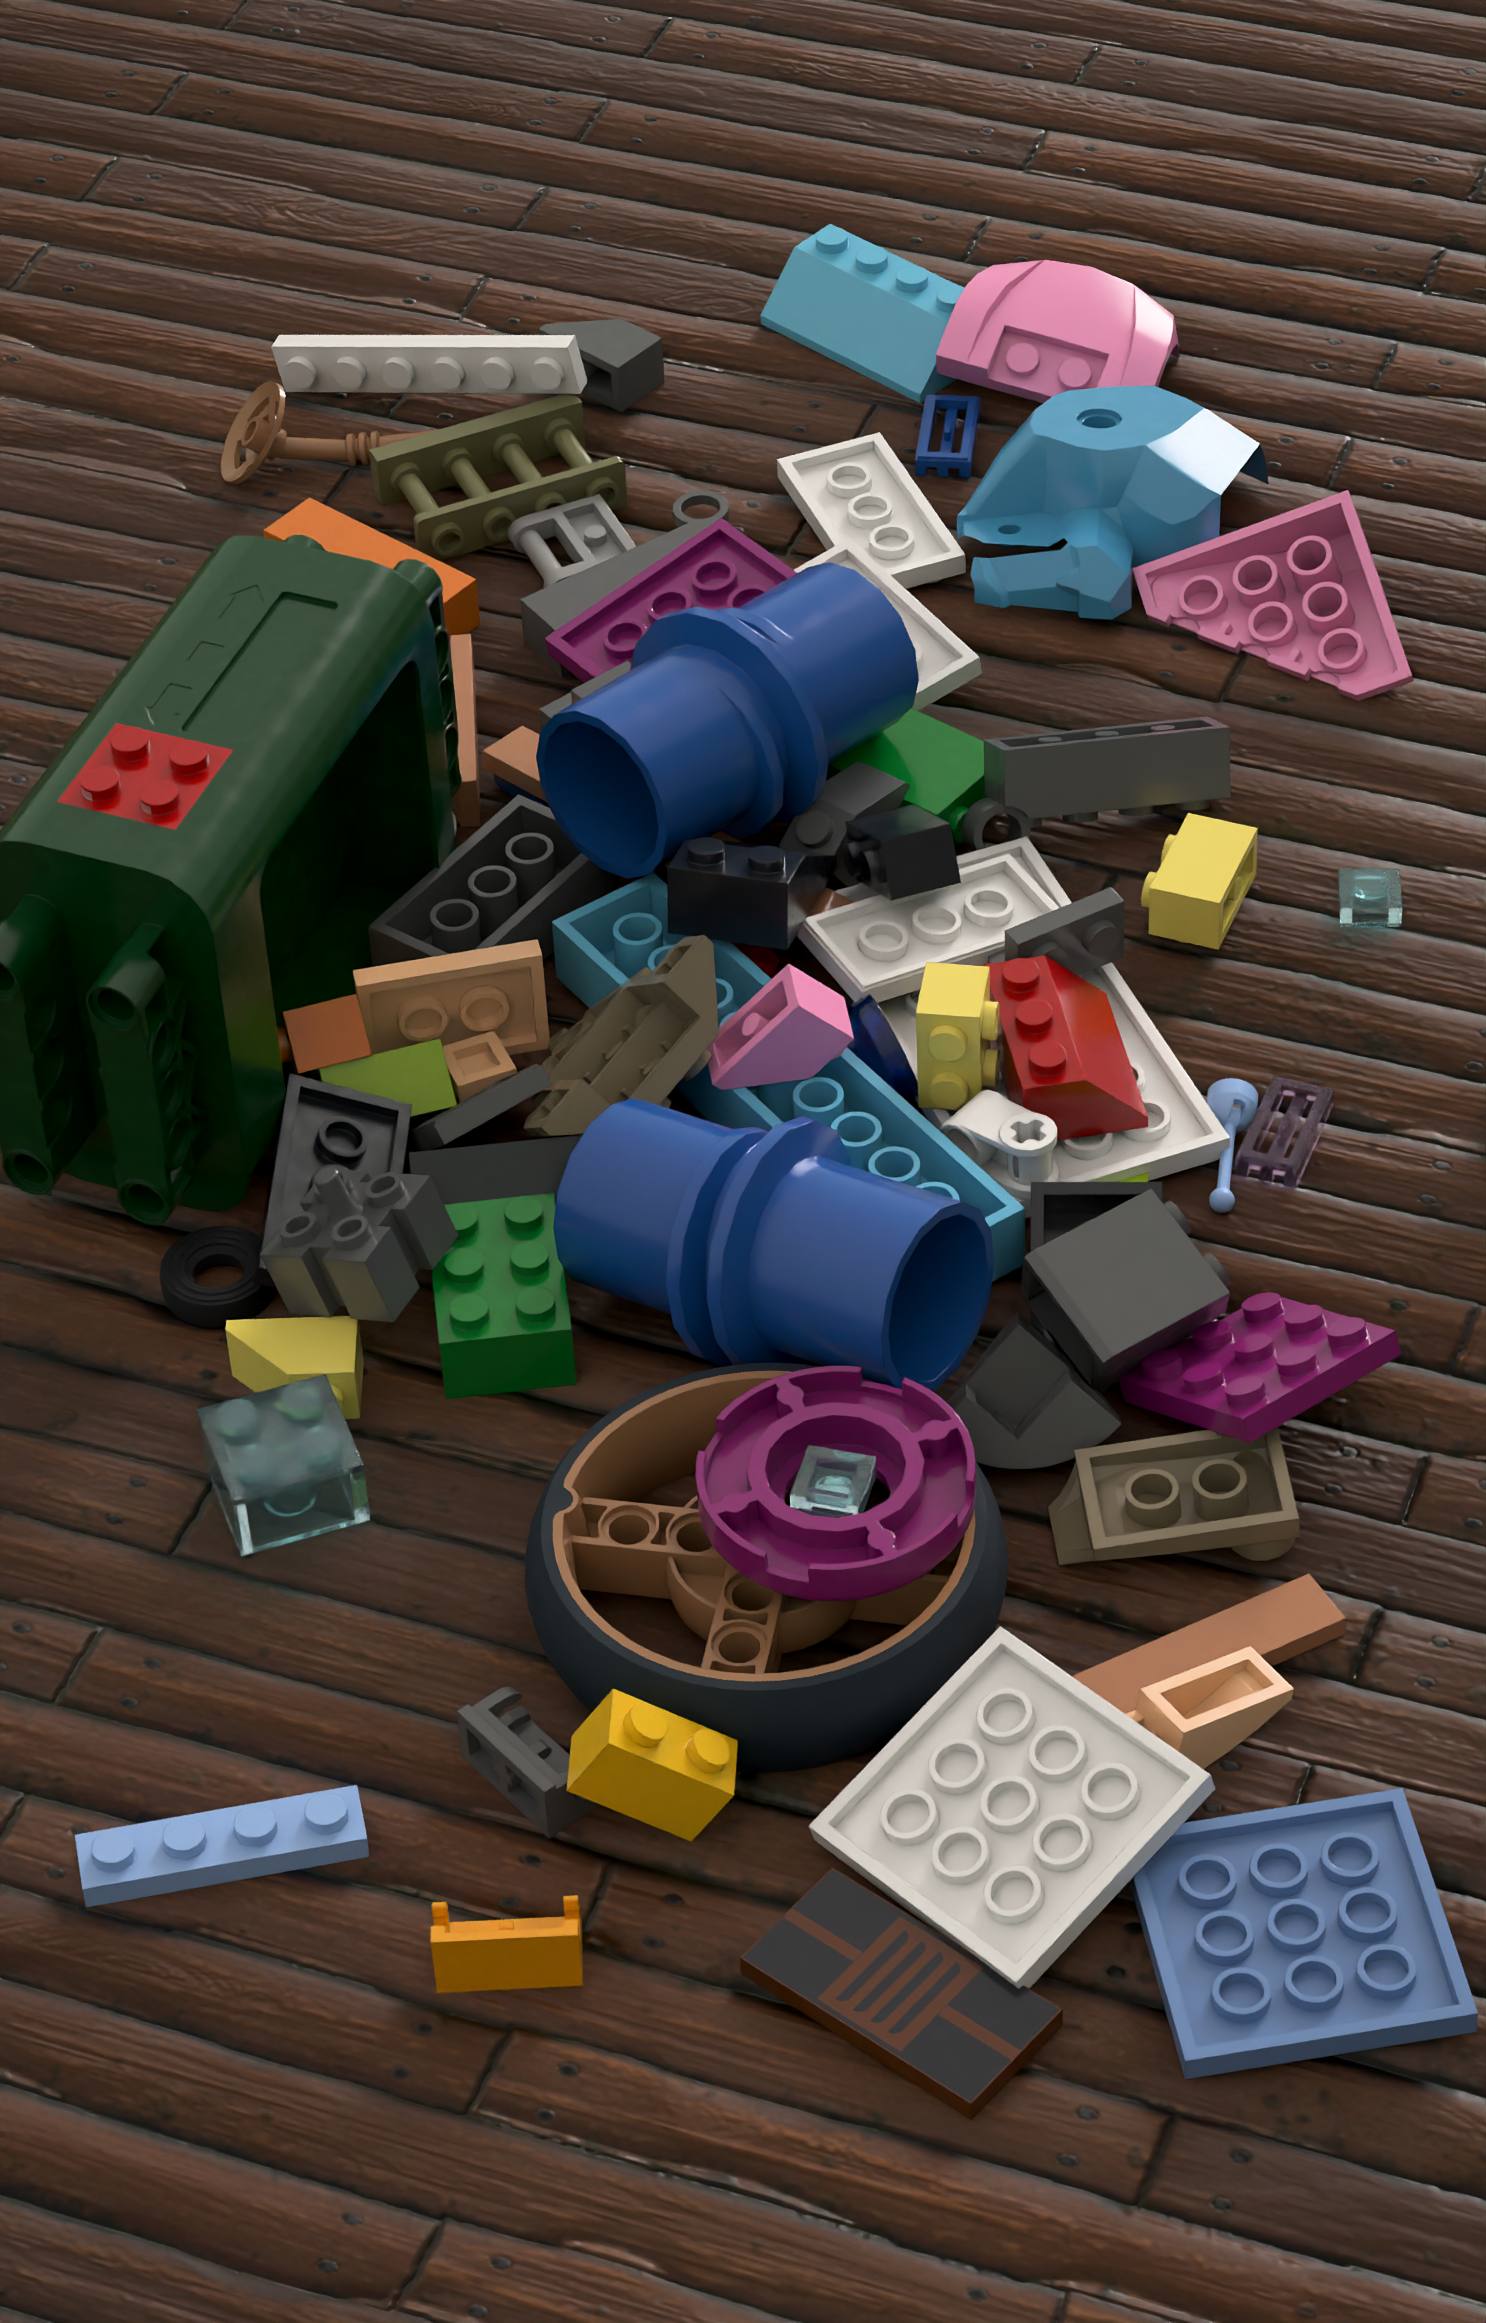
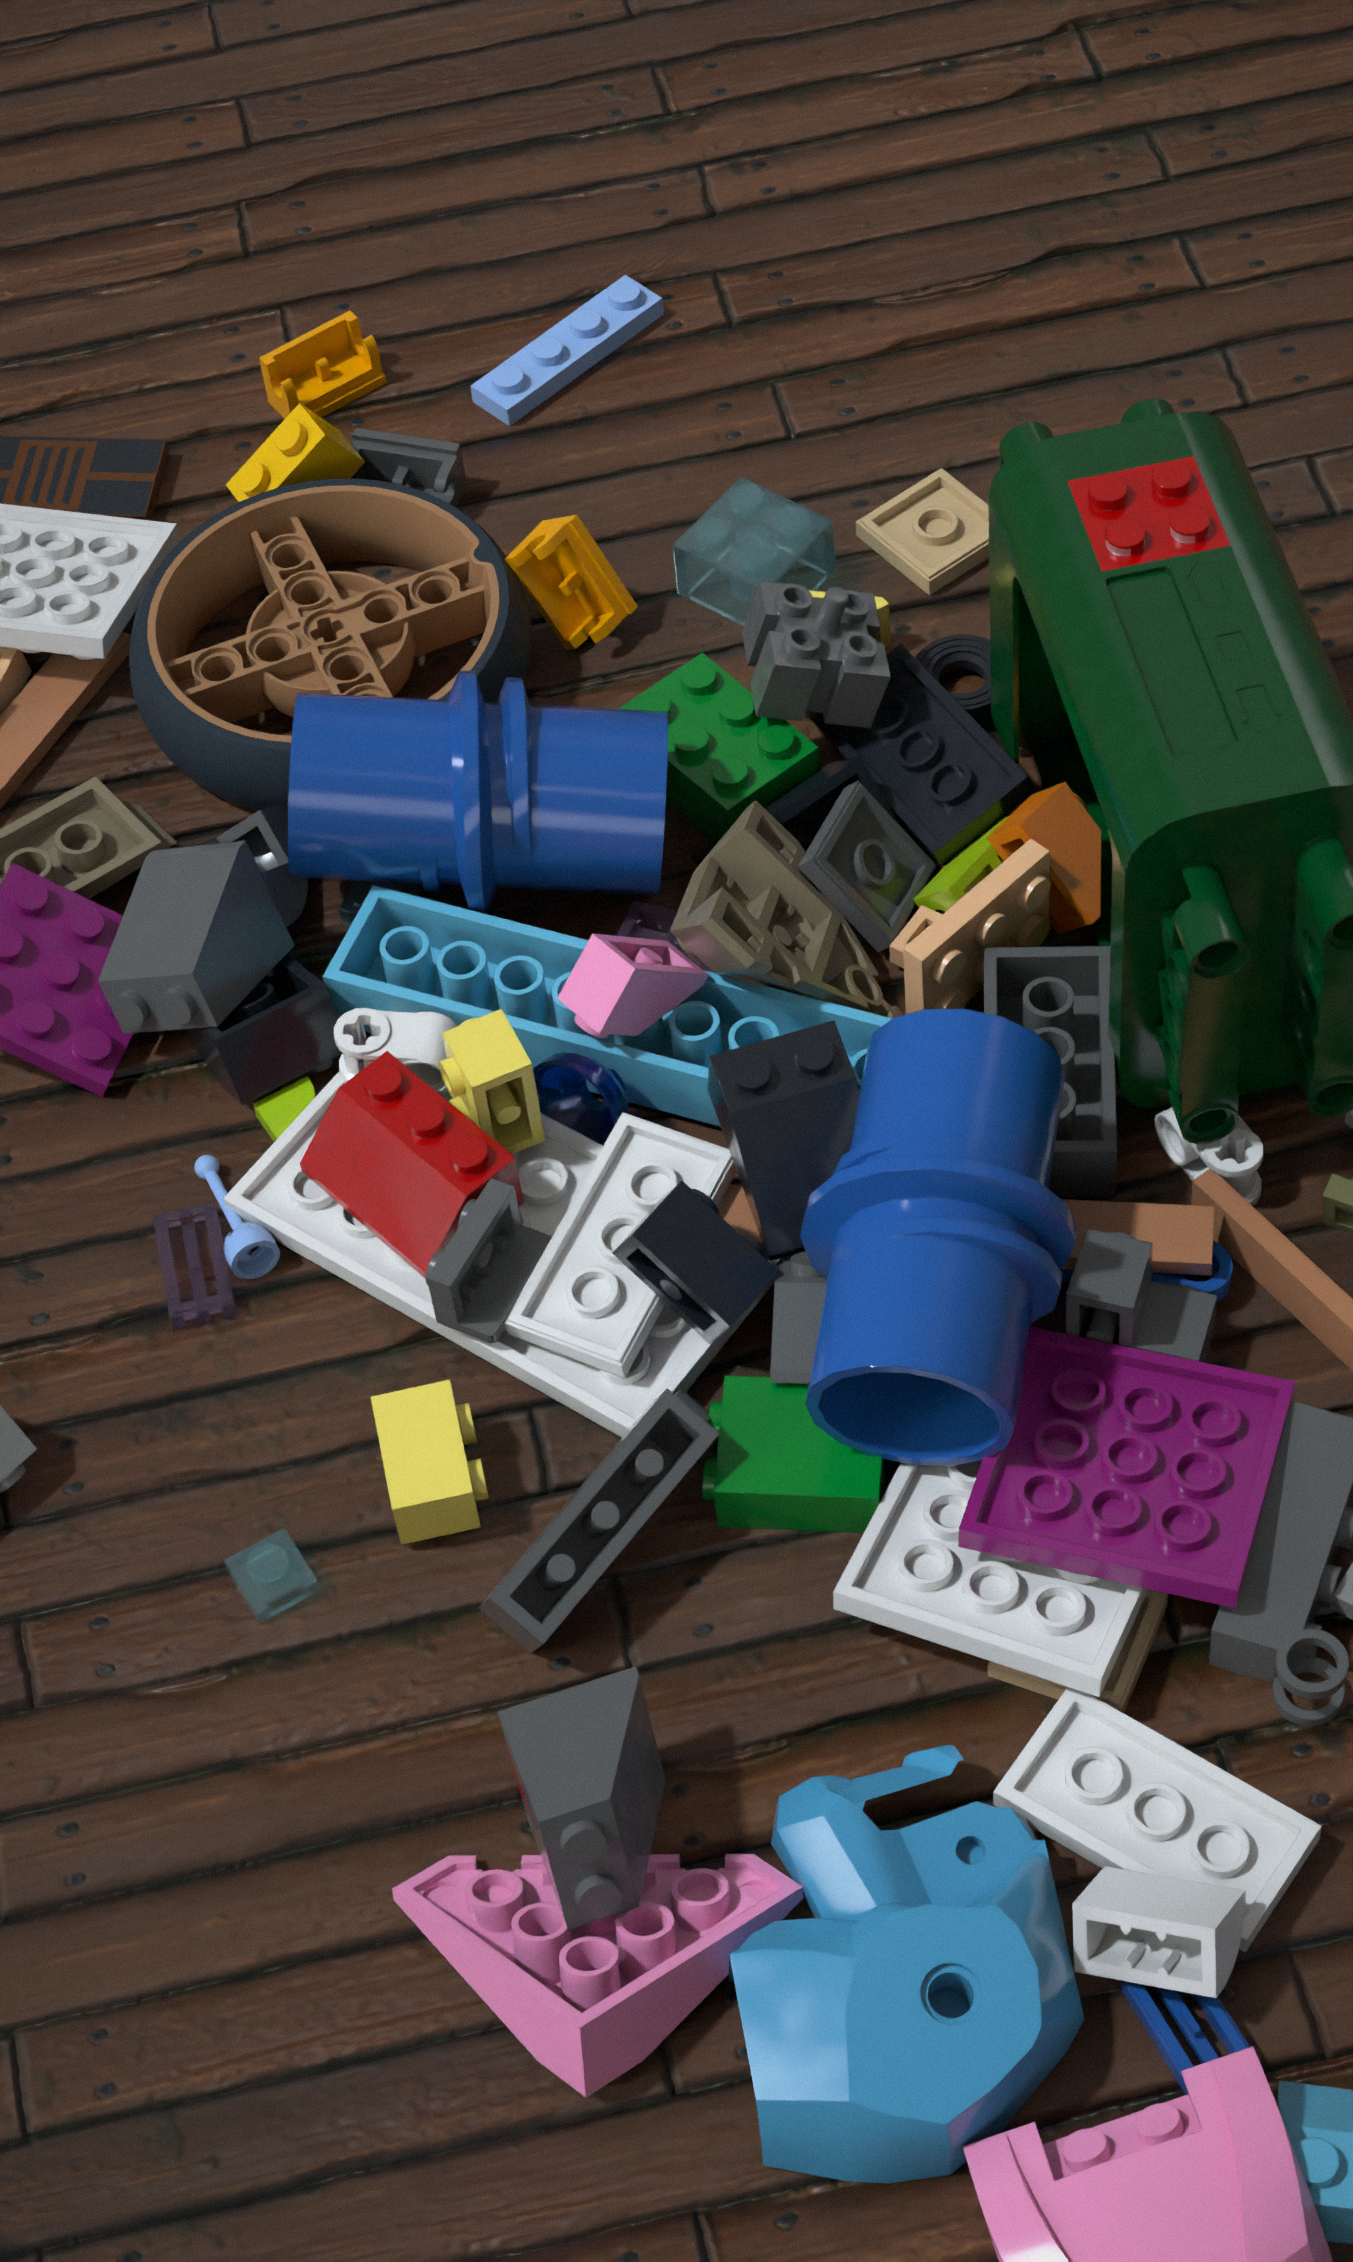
camera: 150 degrees right, 10 degrees up
magenta piece [695,1366,976,1601] -> none
clear light blue plate [790,1445,877,1518] -> none
none -> dark grey slope [498,1666,666,1930]
none -> light orange hinge [505,515,638,650]
none -> tan tile [856,468,989,596]
none -> white brick [1072,1866,1246,1998]

